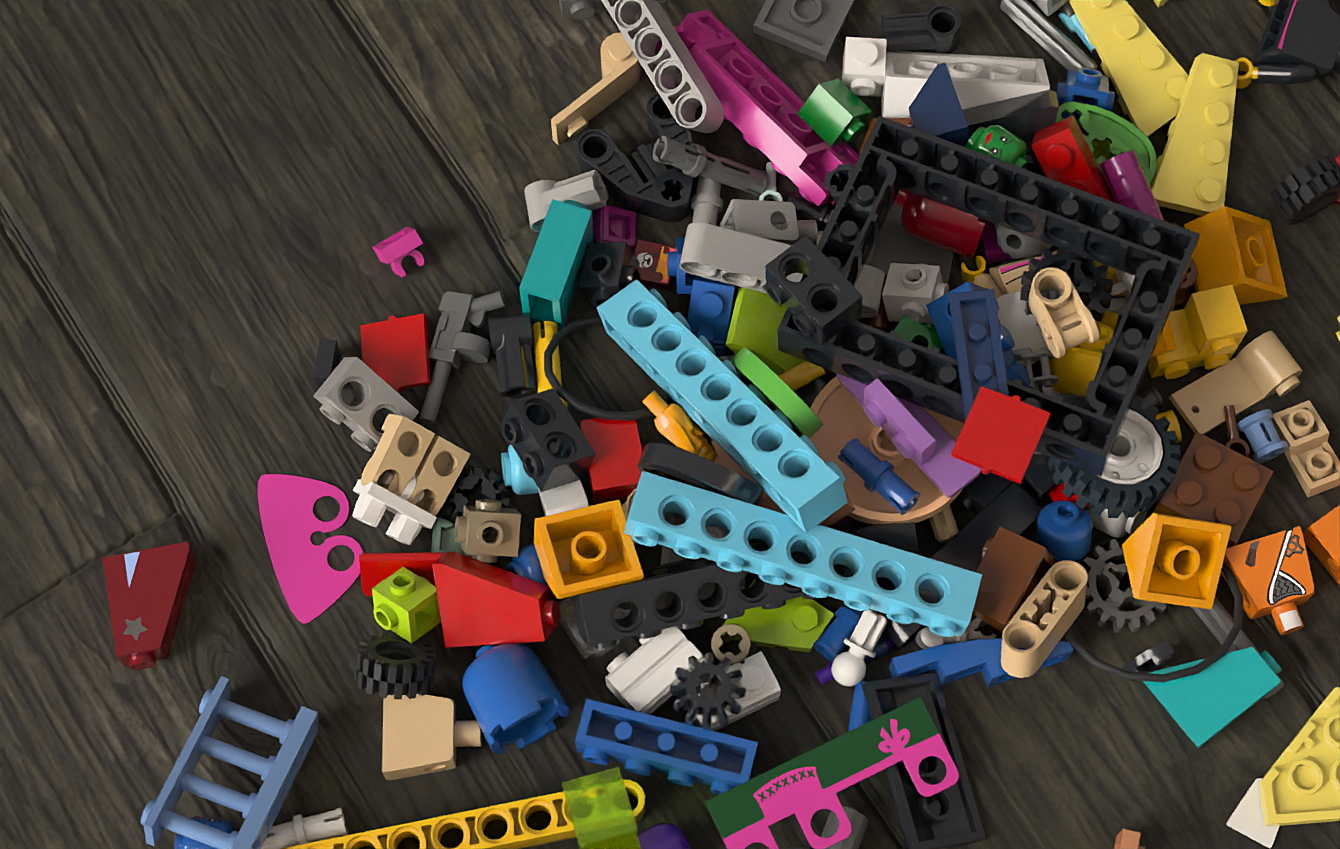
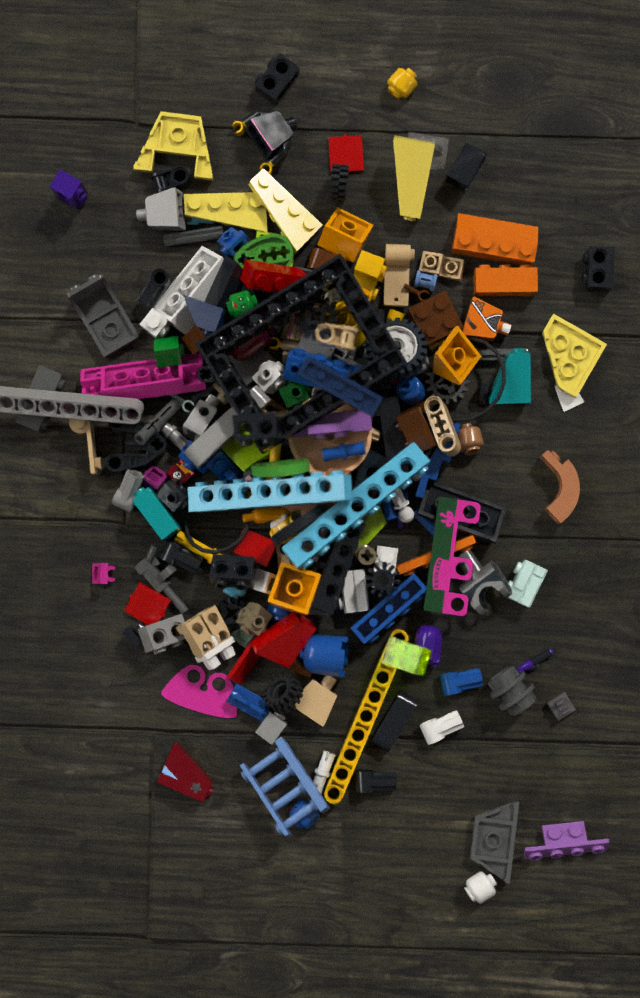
camera: 55 degrees left, 15 degrees up
lime brick [372,567,441,644] -> none
red piece [951,386,1051,484] -> none
magenta axle [1099,150,1164,221] -> none
none -> blue hinge [227,683,270,722]
none -> light grey brick [255,711,287,745]
none -> reddish brown arm [290,653,312,678]
none -> orange plate [396,535,476,577]
none -> medium nougat head [457,423,484,455]

